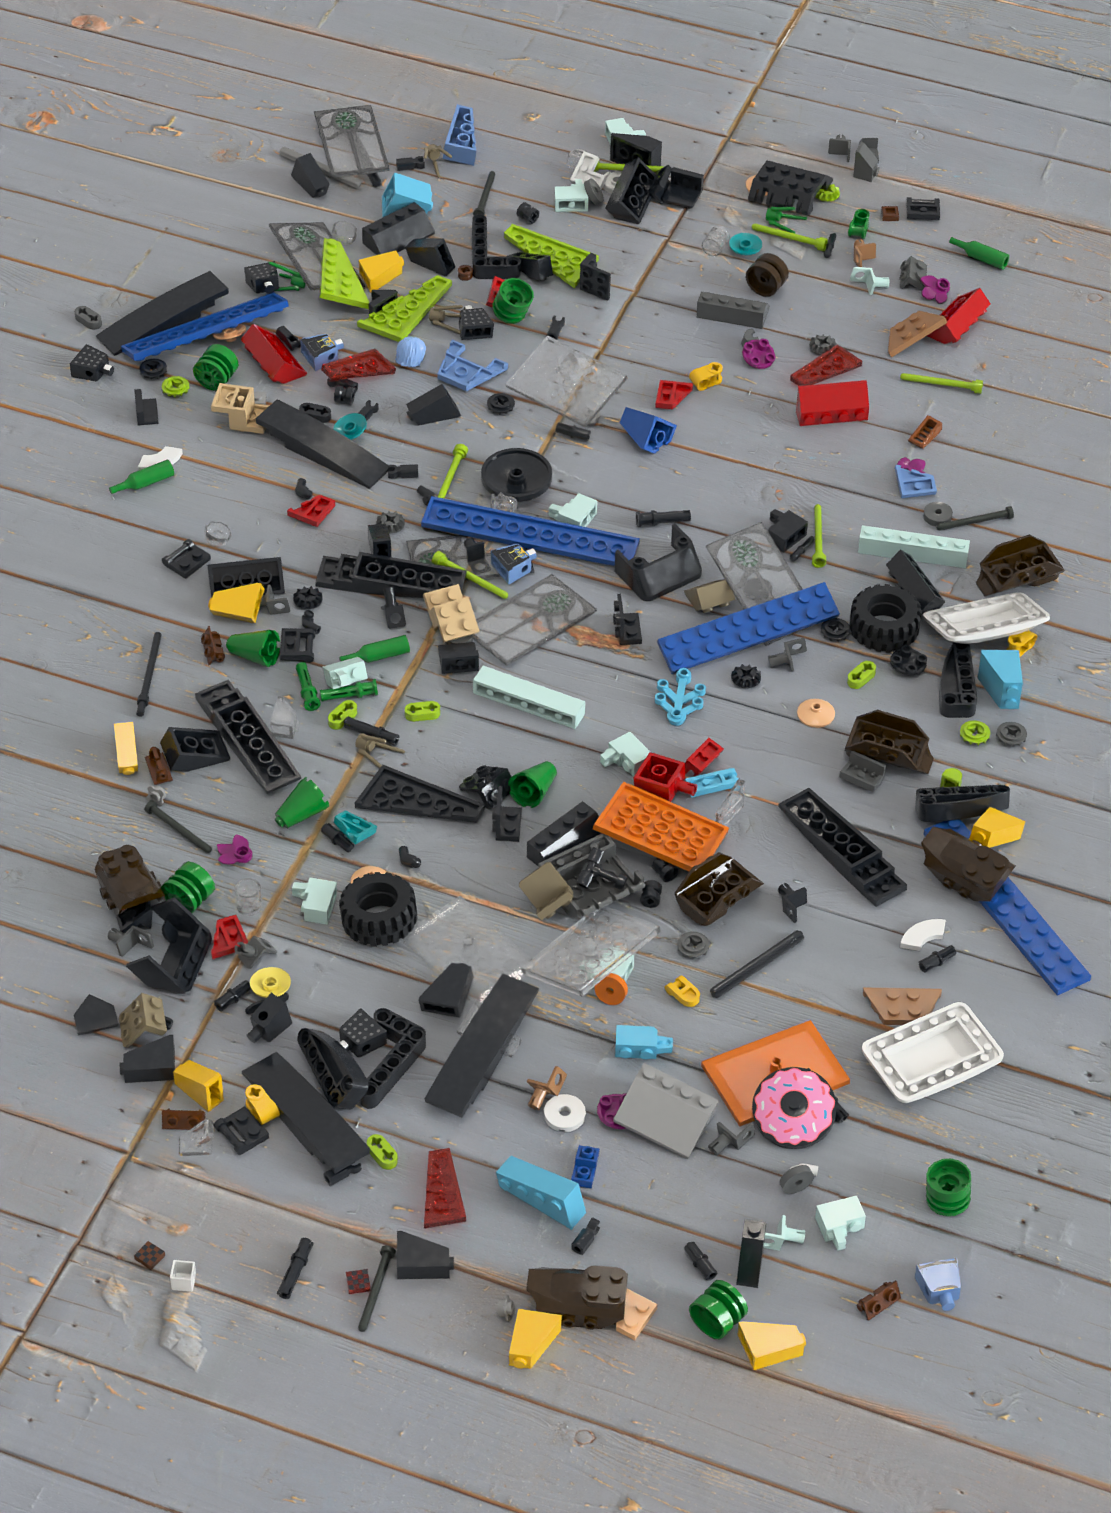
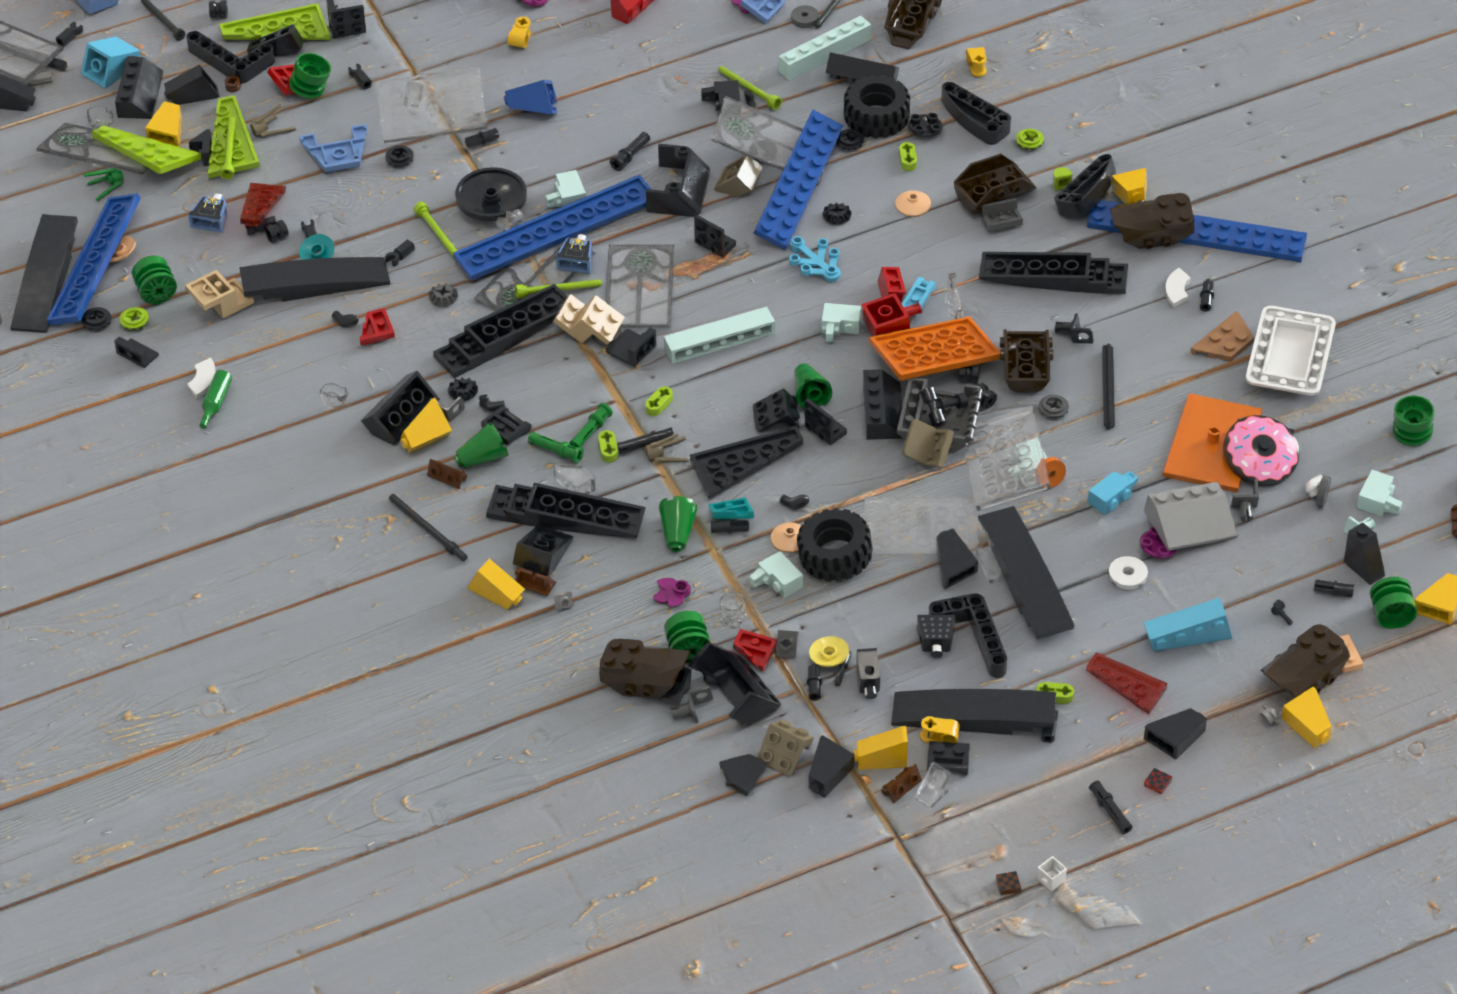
camera: 45 degrees left, 0 degrees up
black torso [70,344,114,382] -> none
pearl dark grey bar [144,800,212,853] -> none
black plate [162,539,211,579] -> none
red slope [241,324,307,384] -> none
black torso [244,261,279,294] -> none
black bar [276,325,301,351] -> none
black beam [297,1028,369,1110] -> none
black beam [299,403,332,423] -> none
light aqua hinge [323,657,368,689] -> none
green piece [339,635,410,663] -> none
pearl dark grey bar [358,1245,396,1332] -> none
black slope [368,523,391,557] -> none
black bracket [381,586,406,629] -> none
light blue hair [395,336,426,367] -> none
black slope [406,384,461,426] -> none
black arm [417,485,435,506] -> none
dark tan plant [424,144,452,178] -> none
black torso [459,305,494,340] -> none
black bracket [464,537,491,576] -> none
medium nougat bracket [527,1066,567,1110] -> none
blue slope [571,1145,600,1189] -> none
black bar [571,1218,600,1255] -> none
red wing [655,380,693,410] -> none
yellow plate [665,975,700,1007] -> none
dark grey bracket [768,637,807,672] -> none
white wedge [923,592,1050,644] -> none
medium azure slope [977,650,1023,709] -> none
dark grey gear [996,722,1027,747] -> none
none -> lime piece [220,116,235,180]
none -> black hand [1271,599,1293,625]

